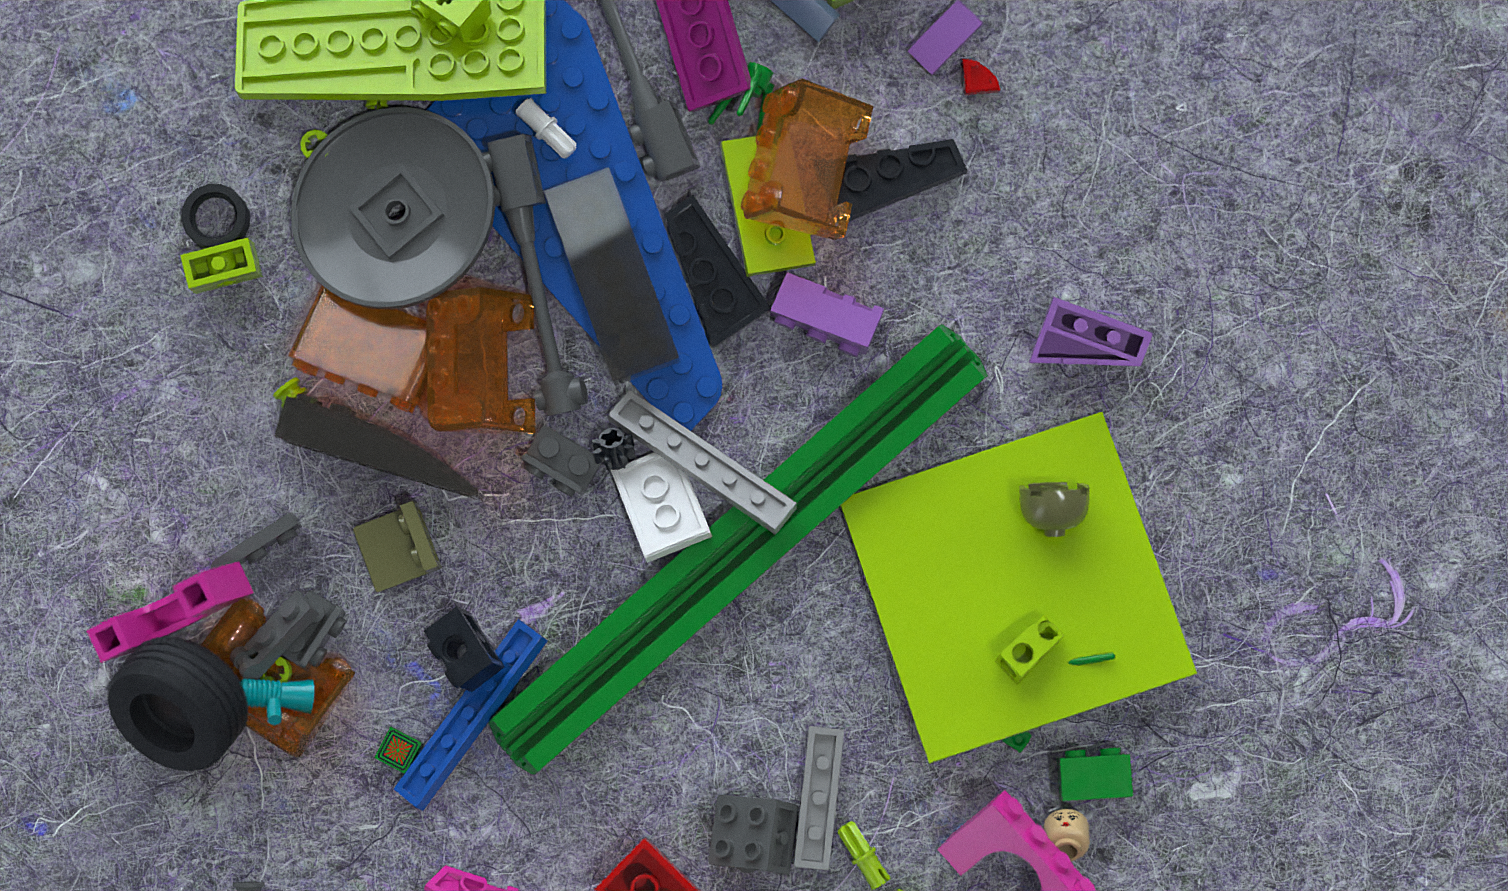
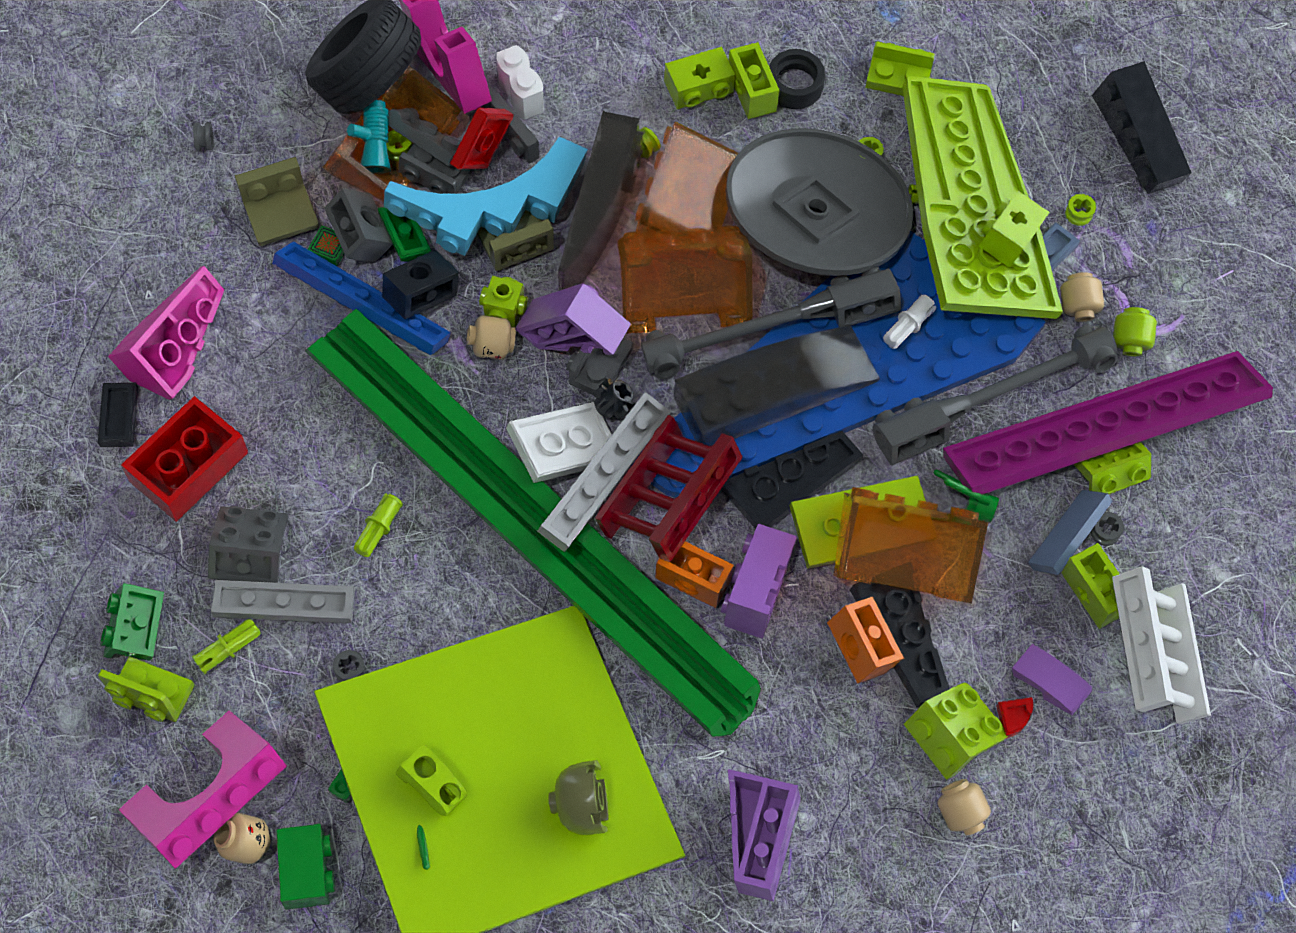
camera: 80 degrees right, 20 degrees down
none -> olive bracket [235,156,319,246]
none -> dark grey brick [324,188,393,263]
none -> dark grey bush [333,650,366,682]
none -> lime axle [354,493,403,557]
none -> green slope [378,207,431,262]
none -> medium azure arch [384,136,588,256]
none -> red plate [450,108,514,169]
none -> tan head [467,315,516,360]
none -> lime brick [479,276,528,328]
none -> white brick [497,45,544,120]
none -> medium lavender wedge [515,283,631,355]
none -> dark red fence [595,415,742,562]
none -> orange brick [655,541,734,608]
none -> lime brick [664,46,735,110]
none -> orange brick [827,597,904,684]
none -> lime bracket [865,41,935,96]
none -> lime bracket [903,682,1008,780]
none -> tan head [937,779,991,836]

